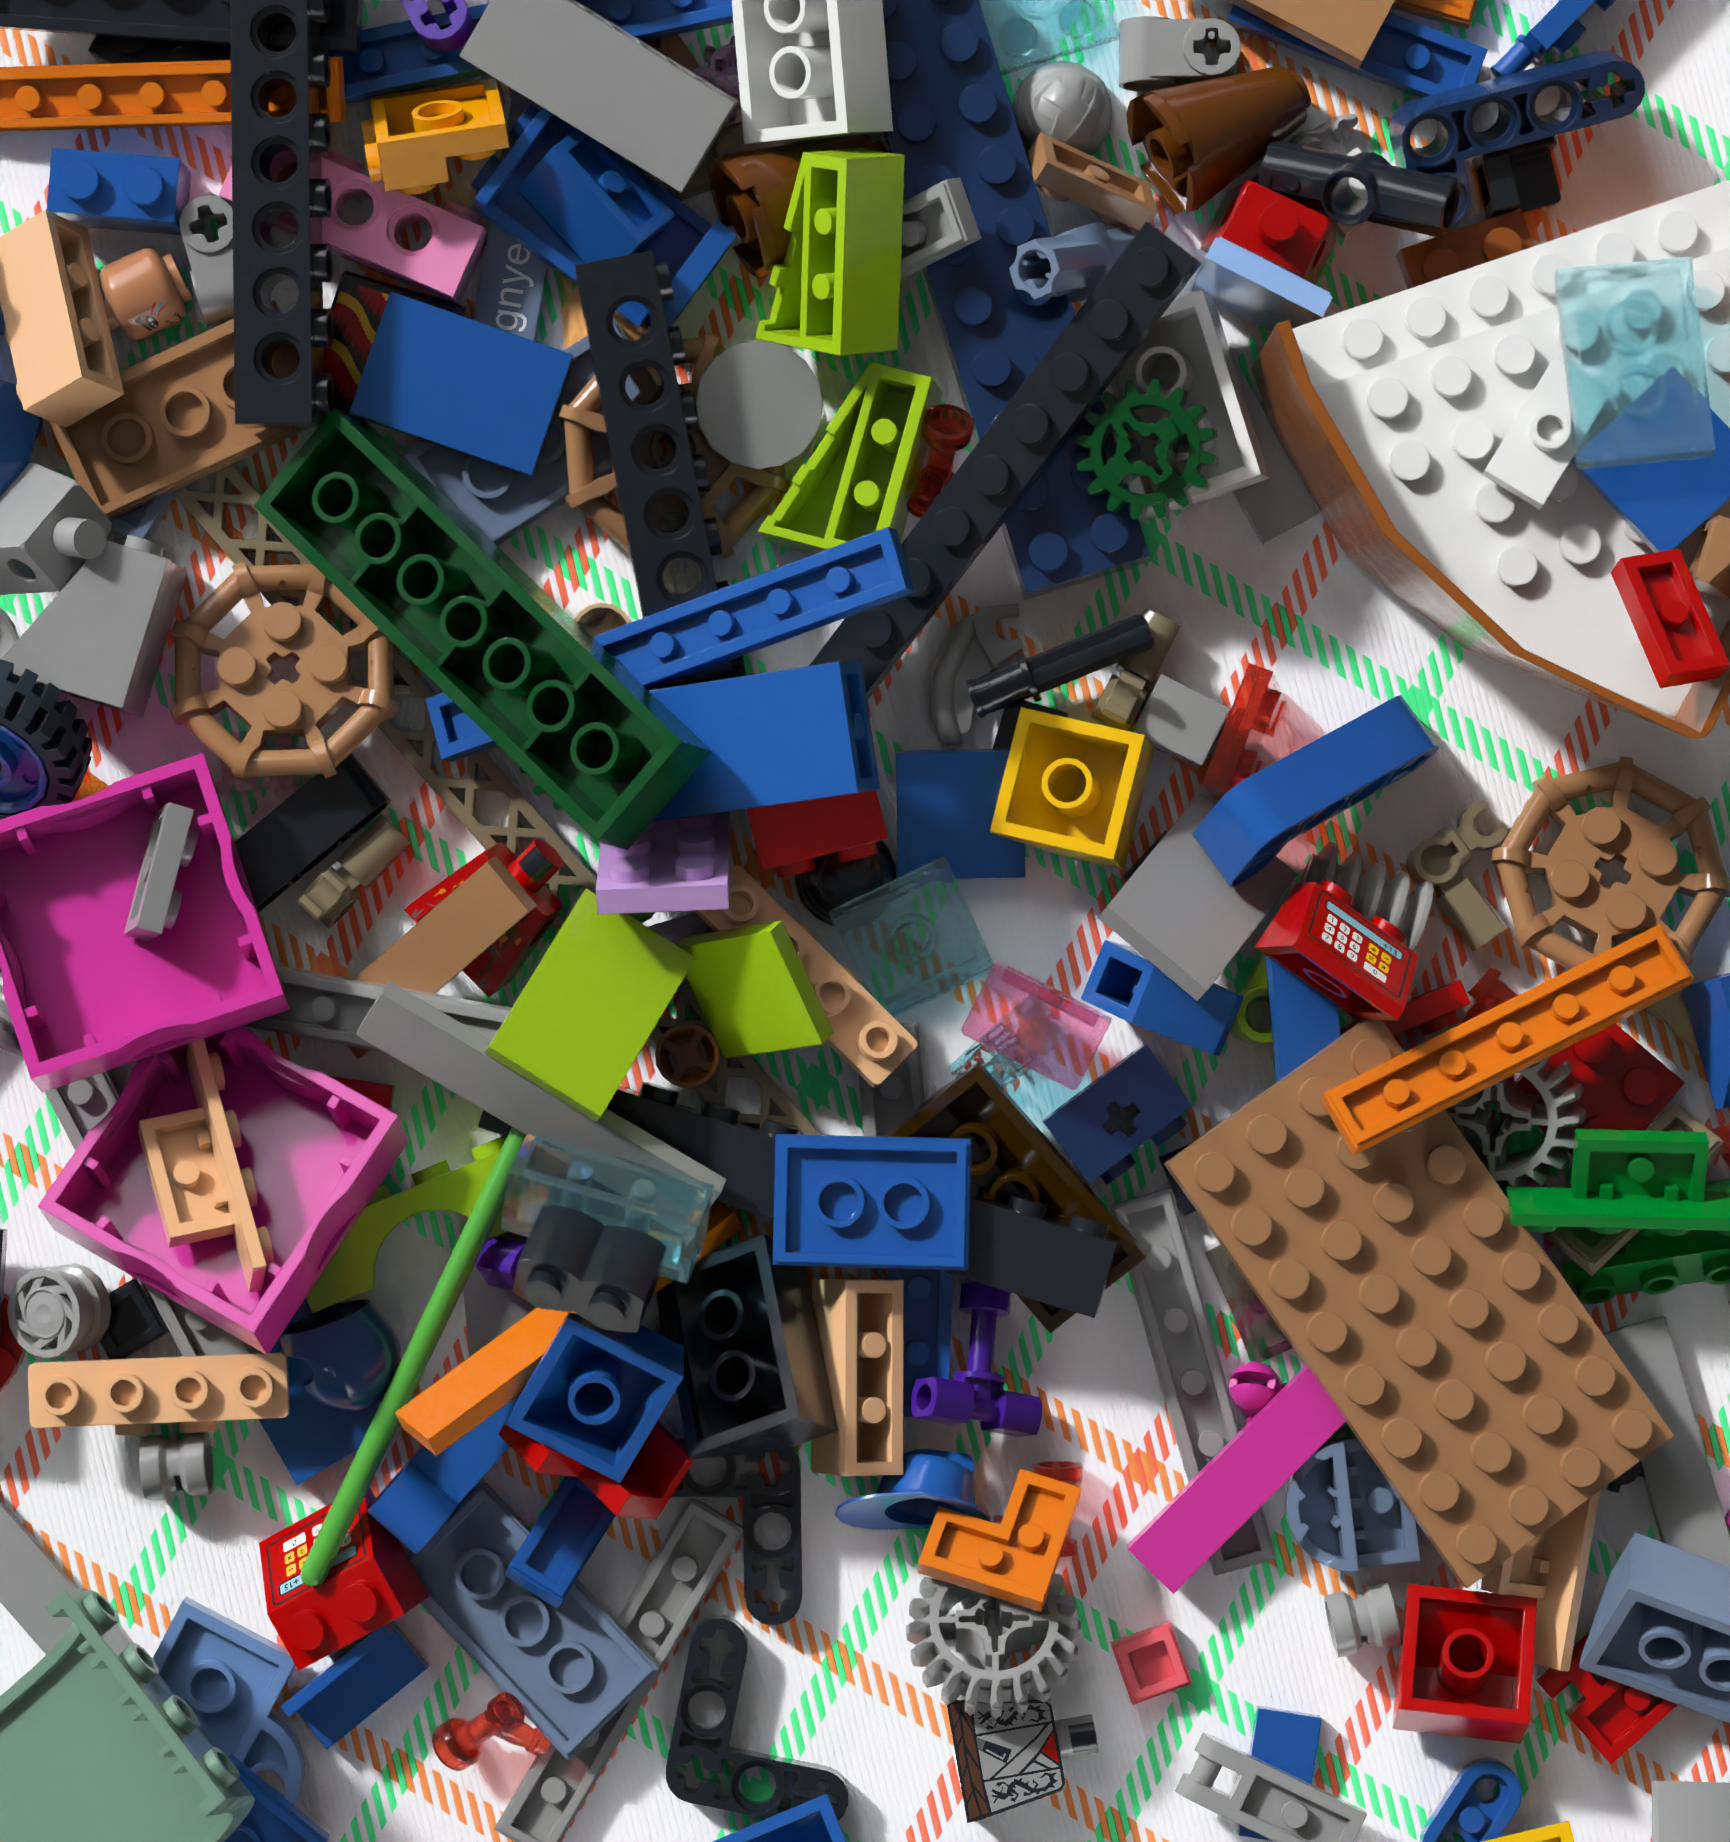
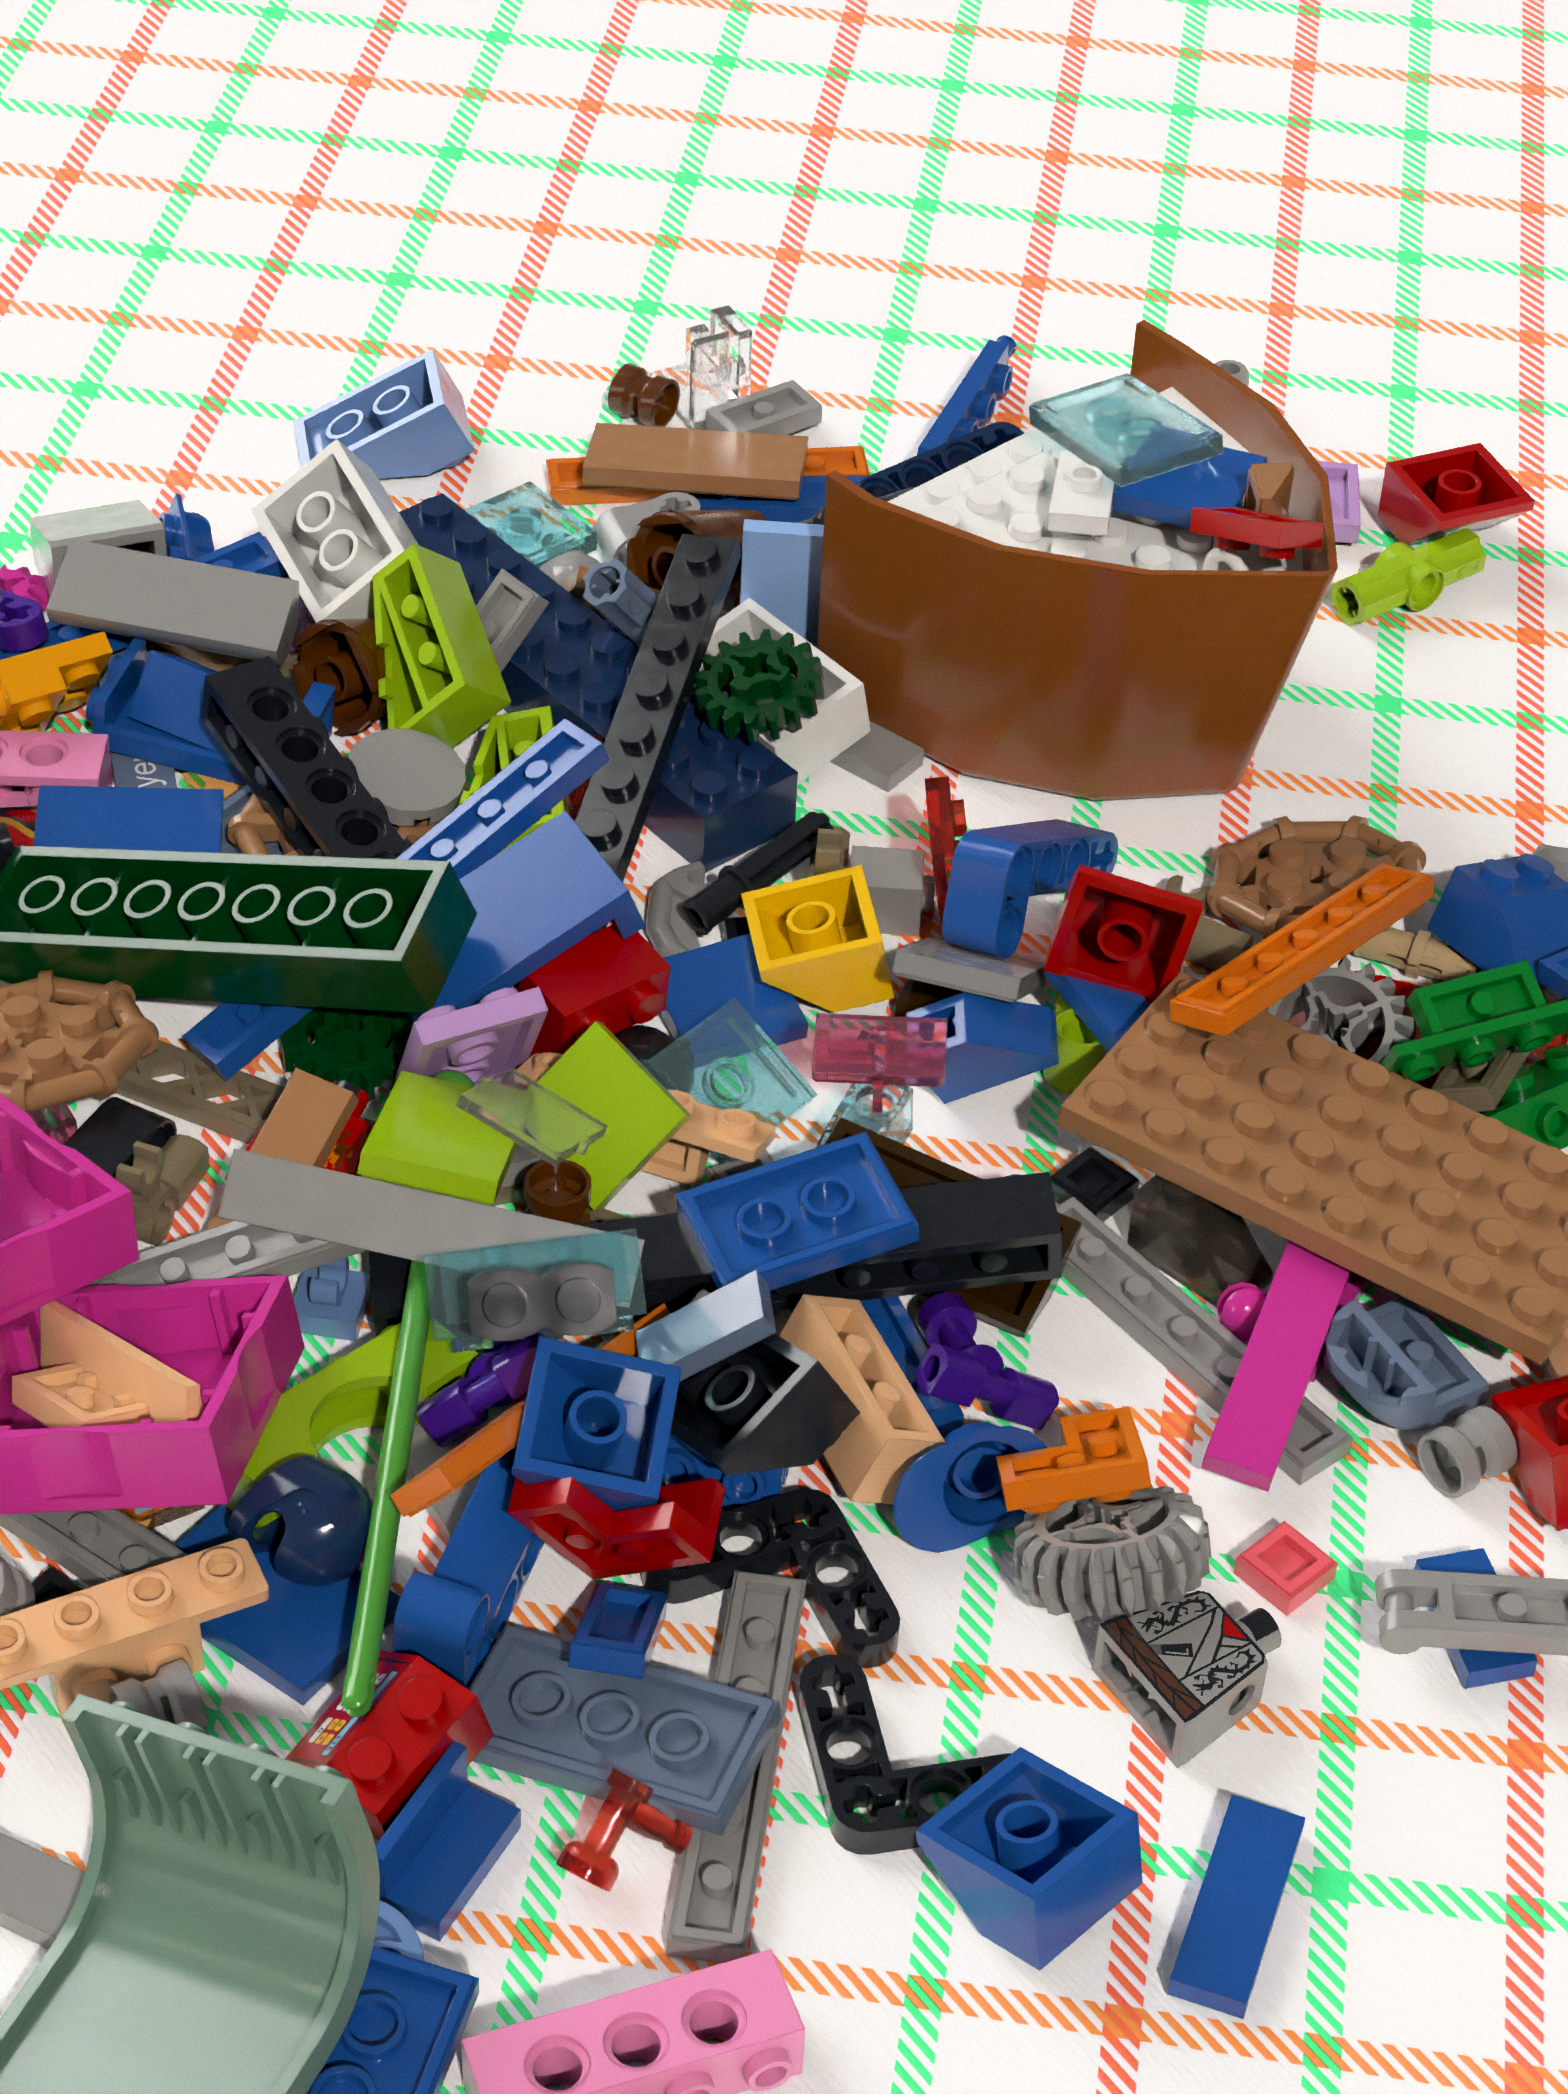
camera: 25 degrees left, 45 degrees down
dark blue brick [1041,1044,1192,1185] -> none
none -> clear piece [456,1068,608,1166]
none -> sand blue tile [636,1270,776,1382]

